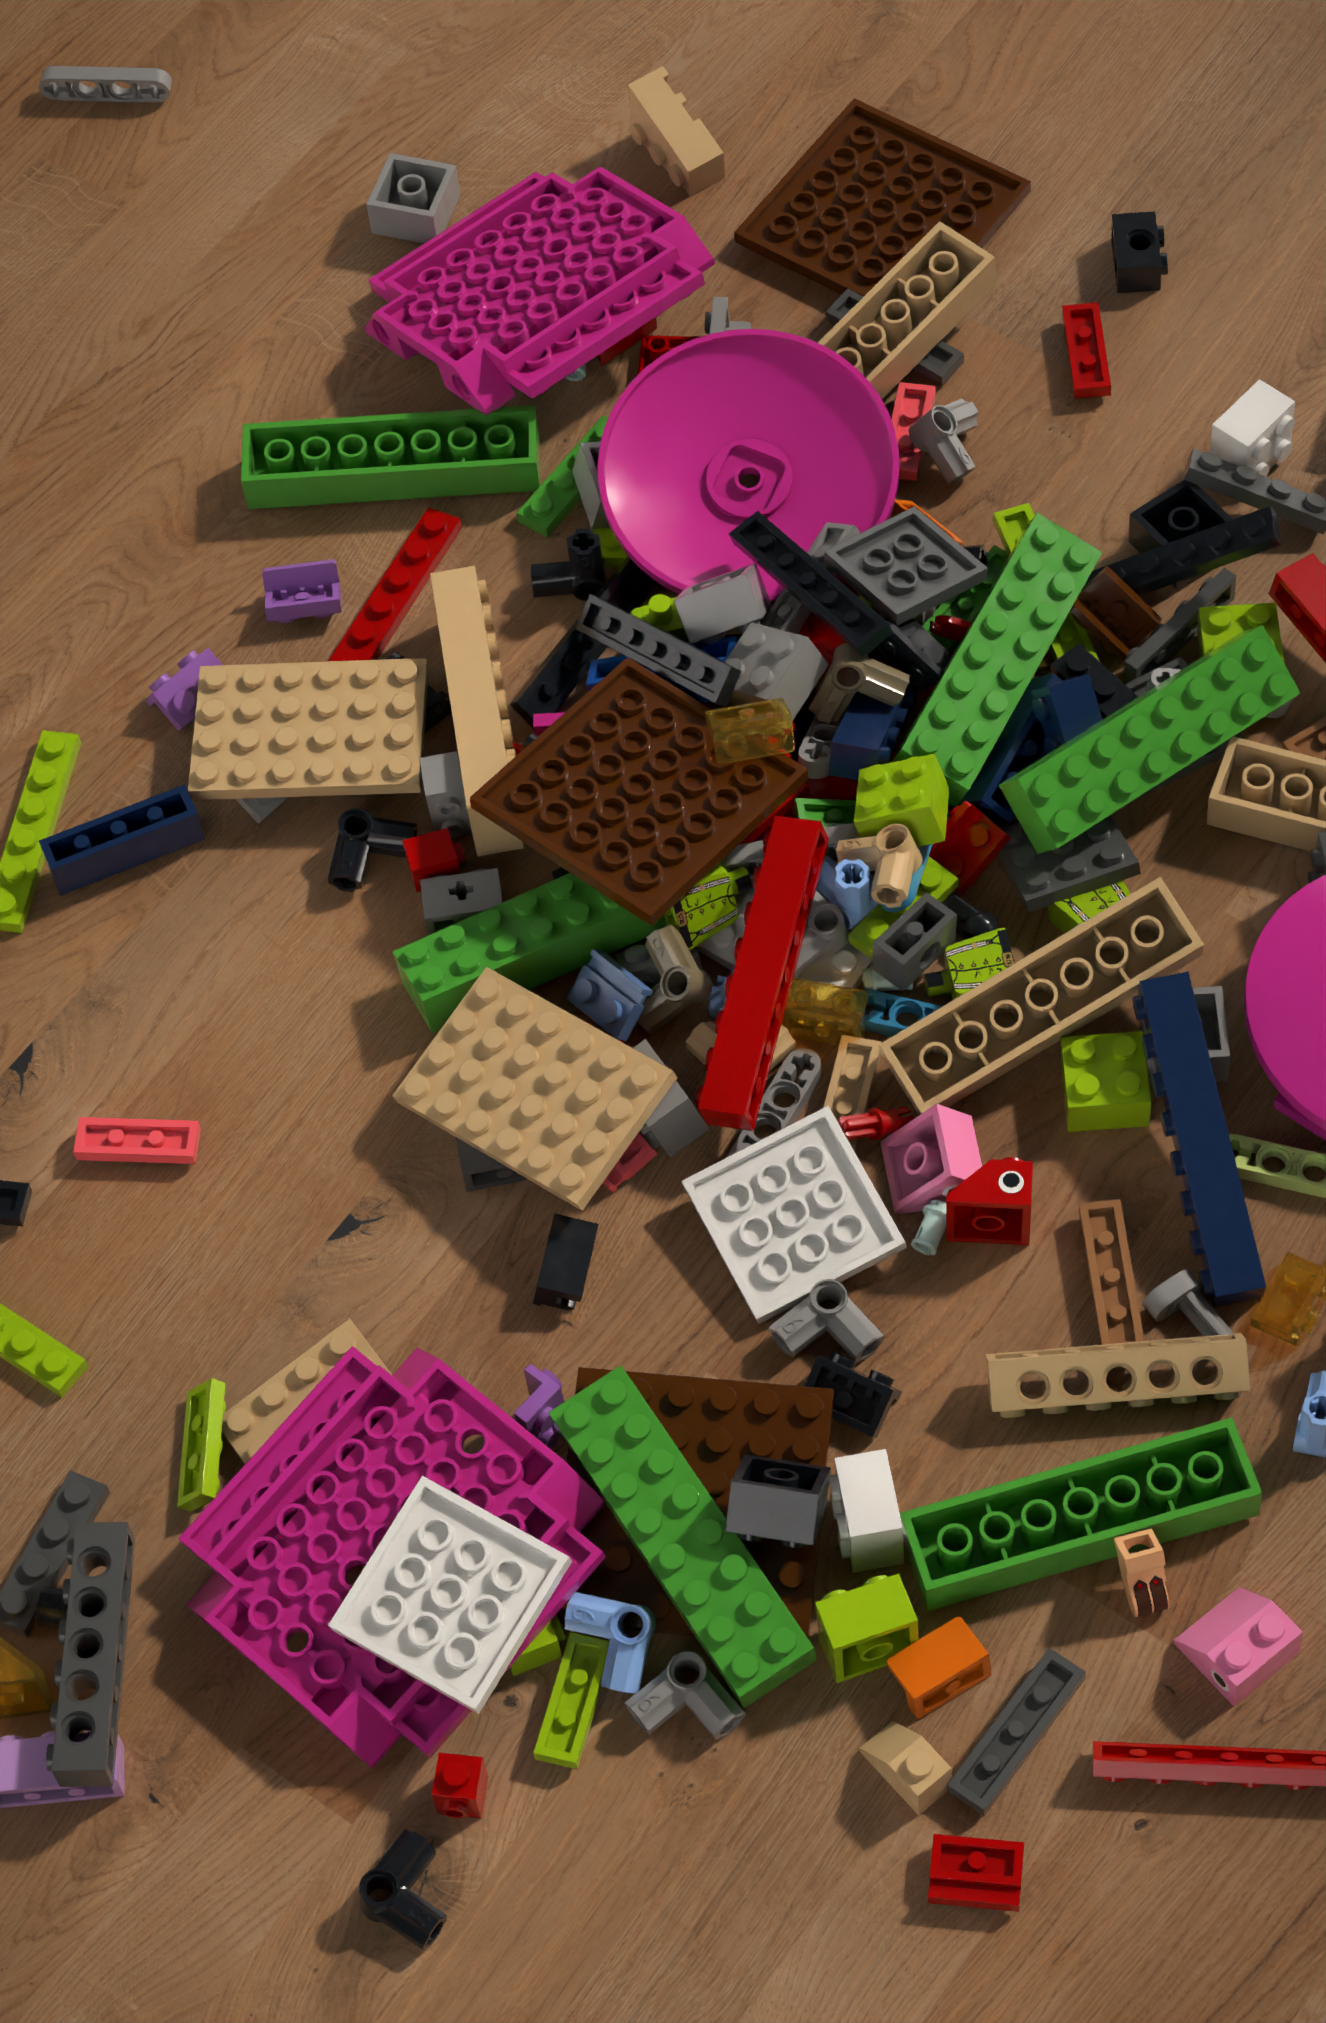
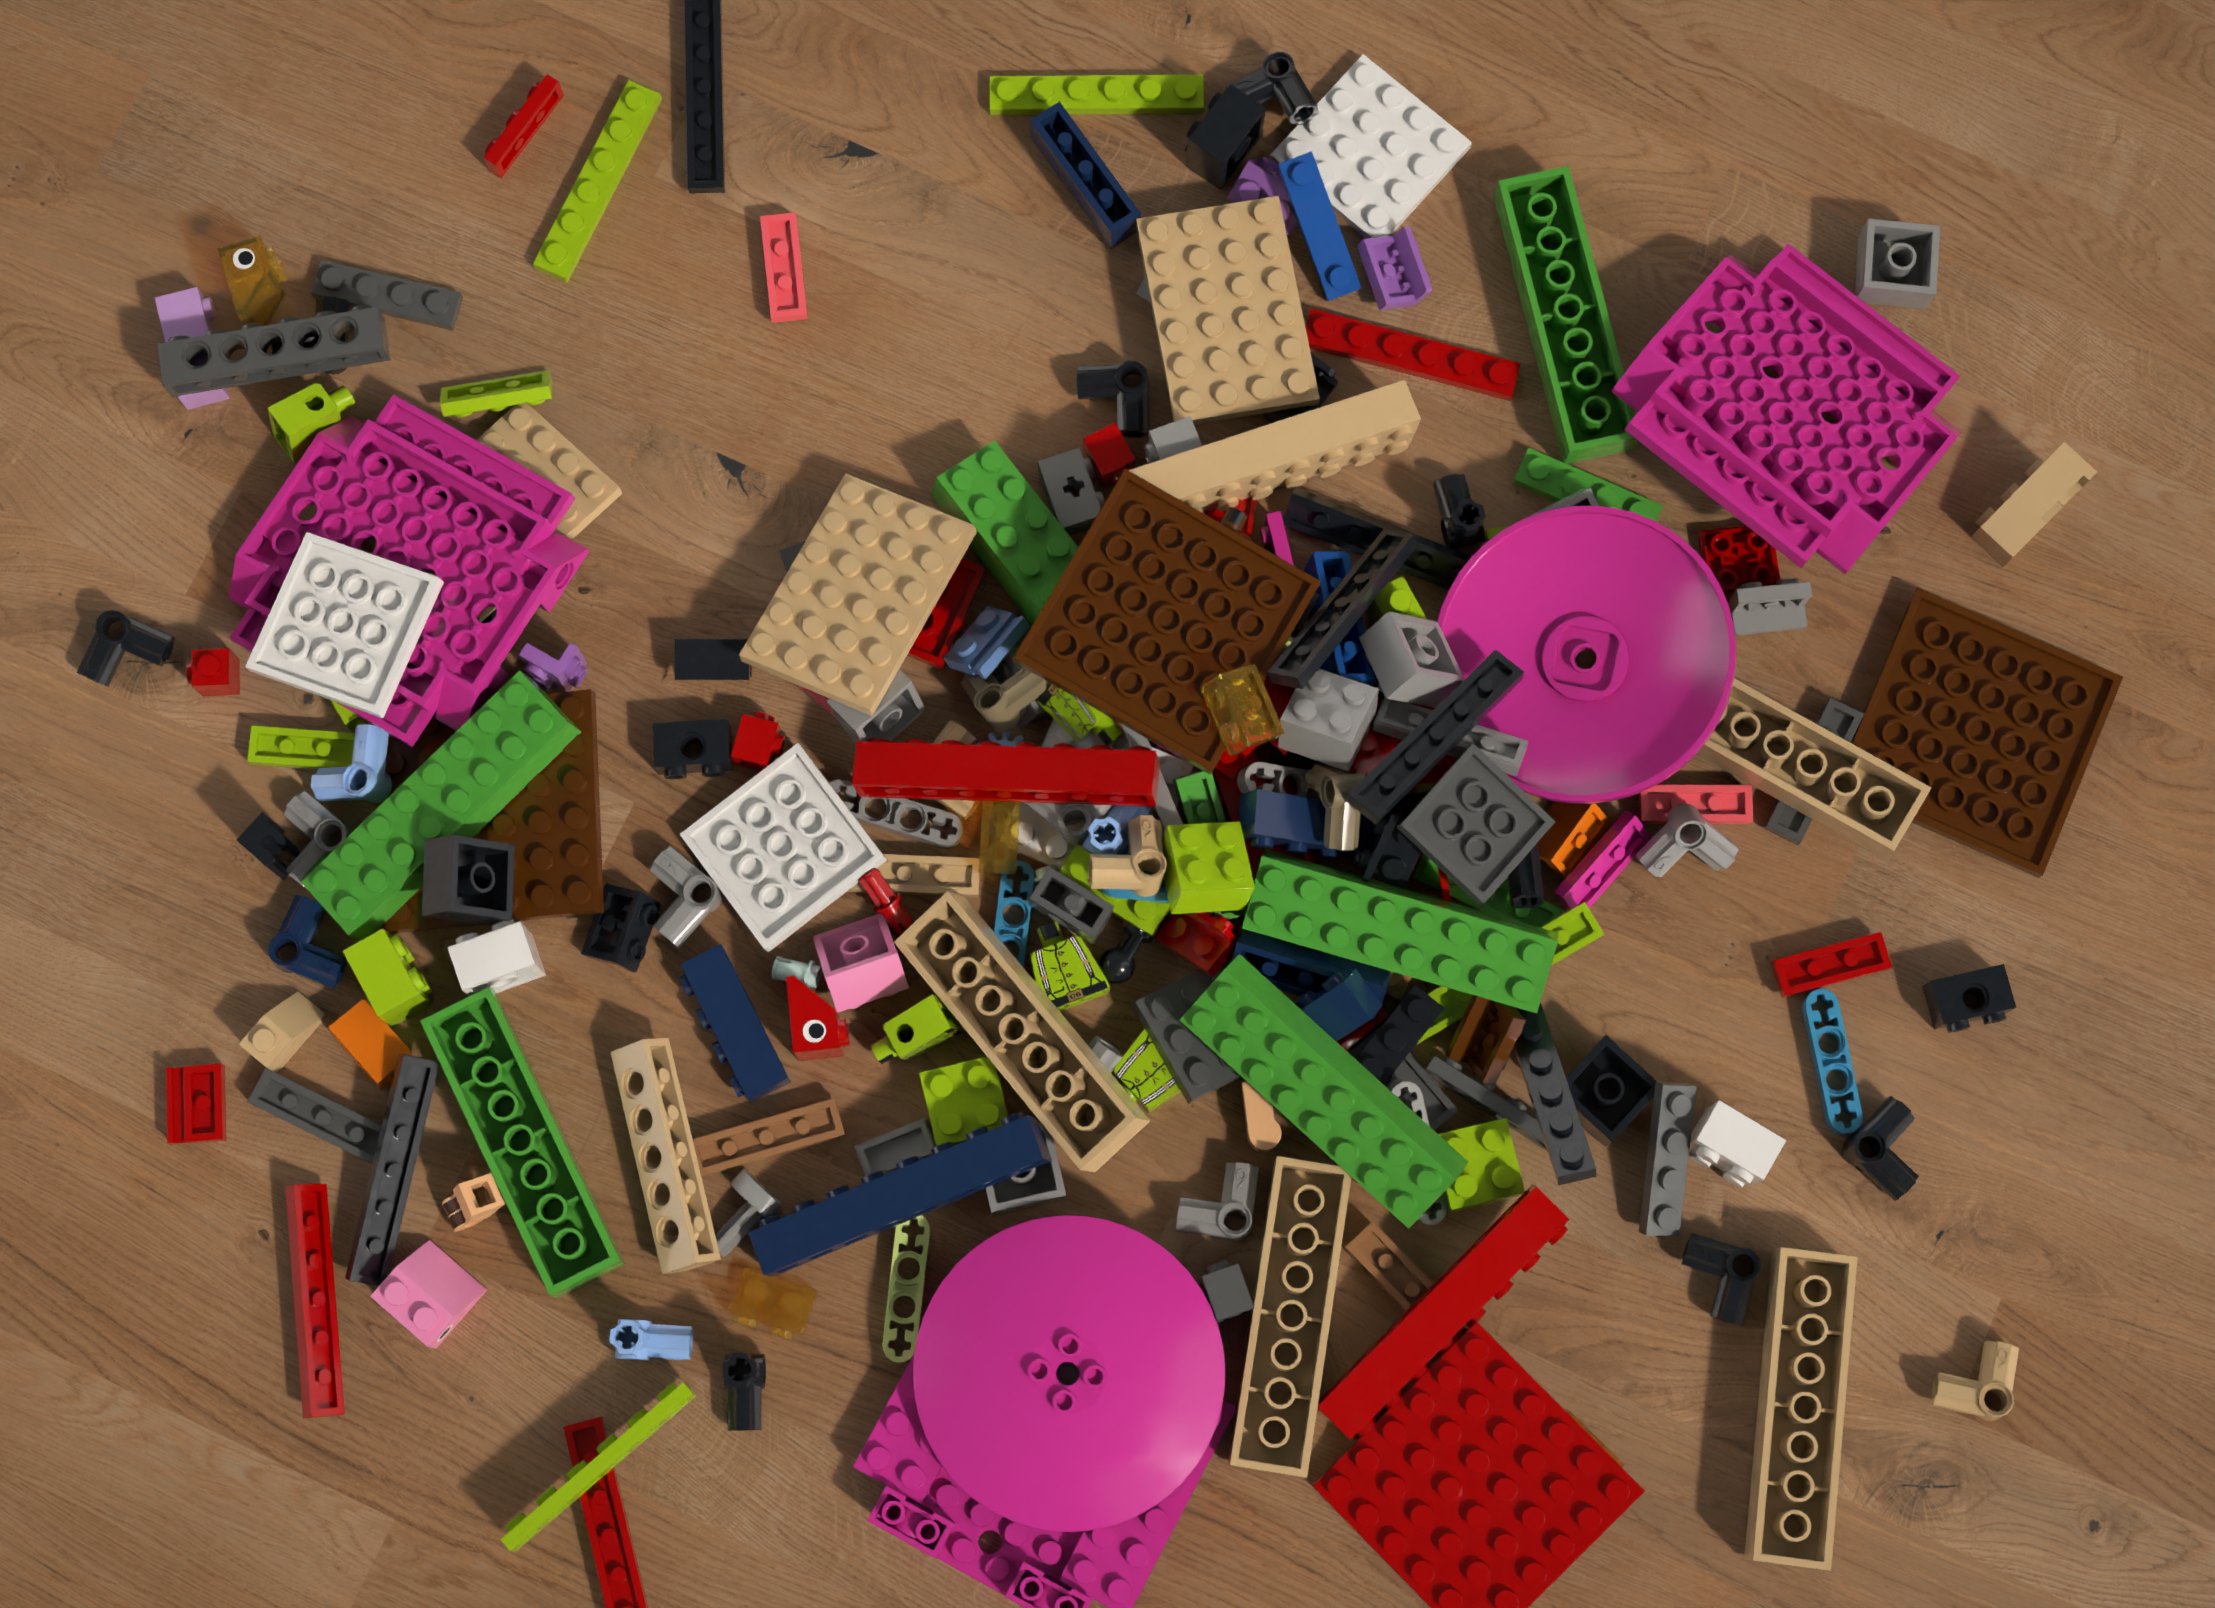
camera: 70 degrees right, 20 degrees up
none -> black hinge [237,812,300,880]
none -> lime torso [268,383,355,464]
none -> dark blue piece [268,895,348,990]
none -> black plate [345,1053,440,1286]
none -> black brick [653,719,733,780]
none -> dark blue brick [679,944,791,1103]
none -> red brick [731,712,786,771]
none -> light grey tile [854,1118,936,1176]
none -> lime torso [871,994,964,1064]
none -> light grey piece [1176,1162,1259,1242]
none -> black brick [1185,84,1266,190]
none -> black piece [1226,52,1318,125]
none -> light nougat leg [1241,1082,1282,1153]
none -> white plate [1270,54,1472,239]
none -> blue plate [1276,151,1362,301]
none -> dark pink plate [1554,811,1652,911]
none -> dark azure beam [1802,989,1863,1135]
none -> black piece [1842,1096,1919,1201]

